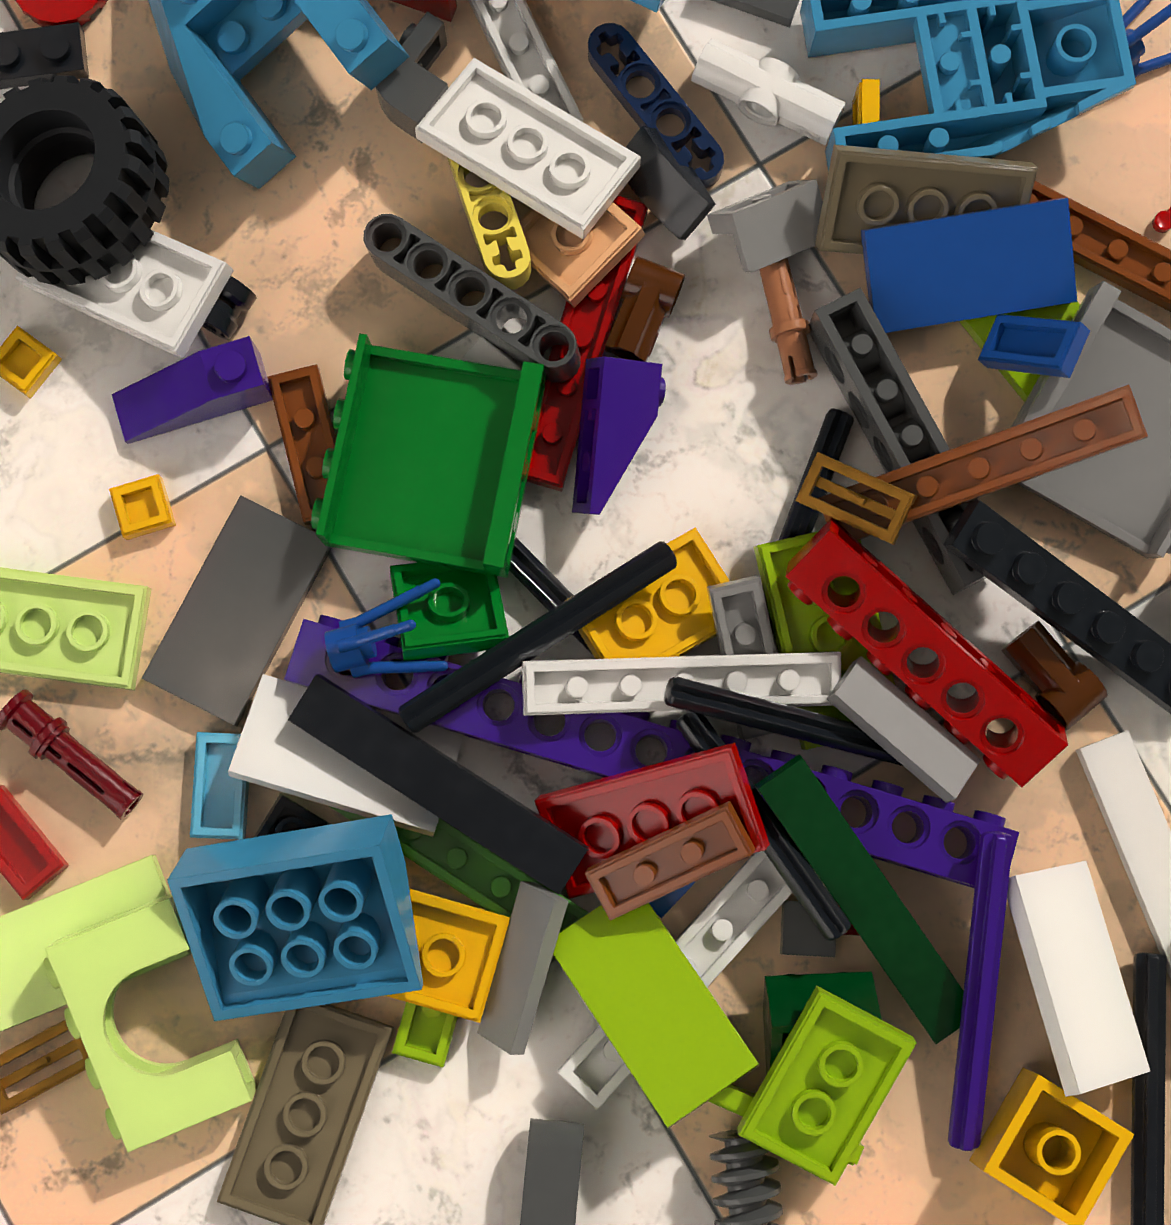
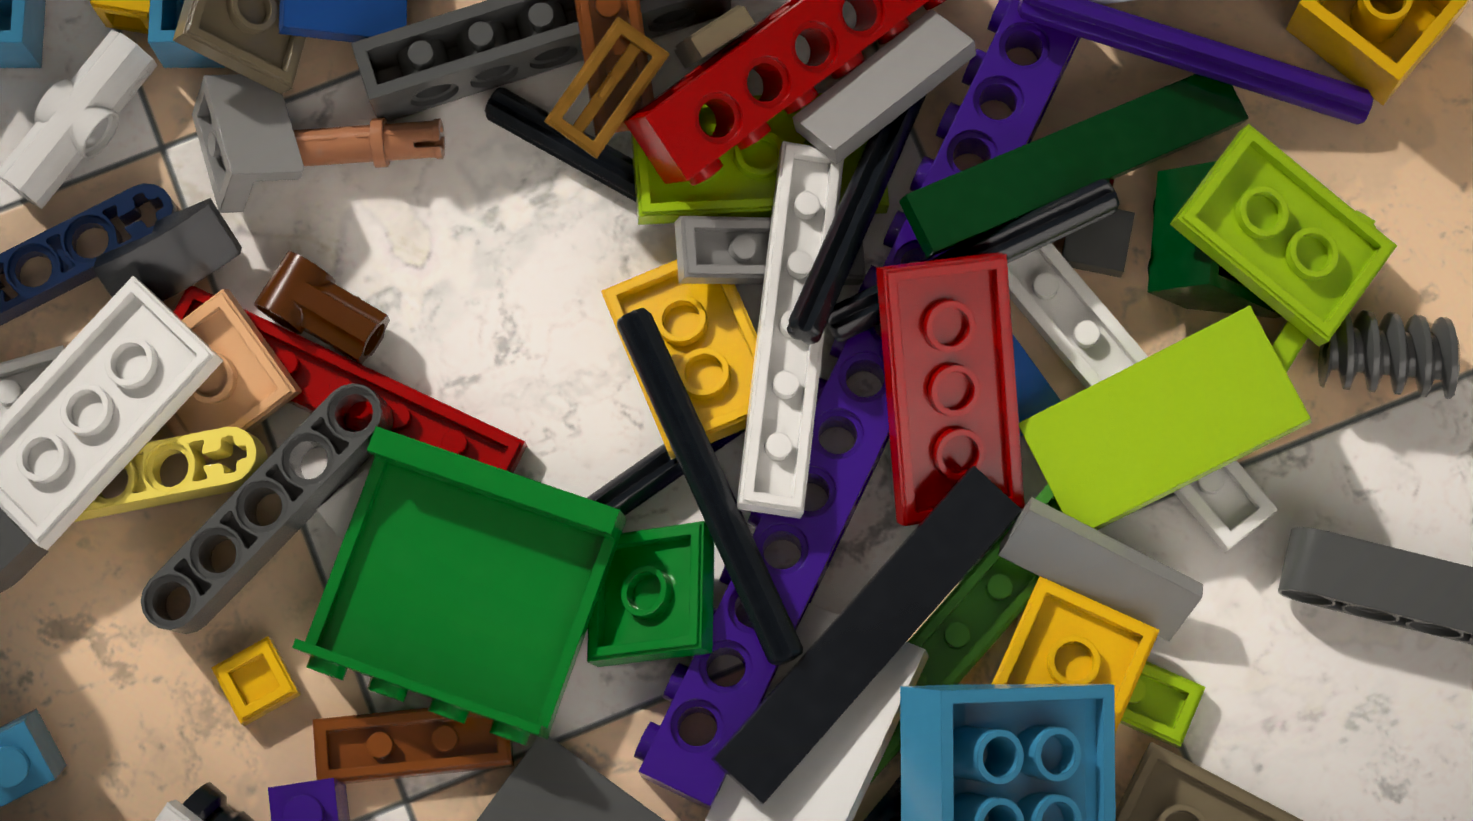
camera: 75 degrees left, 5 degrees down
blue plant [324,578,448,678] -> none
dark purple slope [572,356,666,515] -> none
dark orange tile [585,801,756,921] -> none
none -> yellow tile [211,636,302,726]
none -> dark tan tile [674,5,755,69]

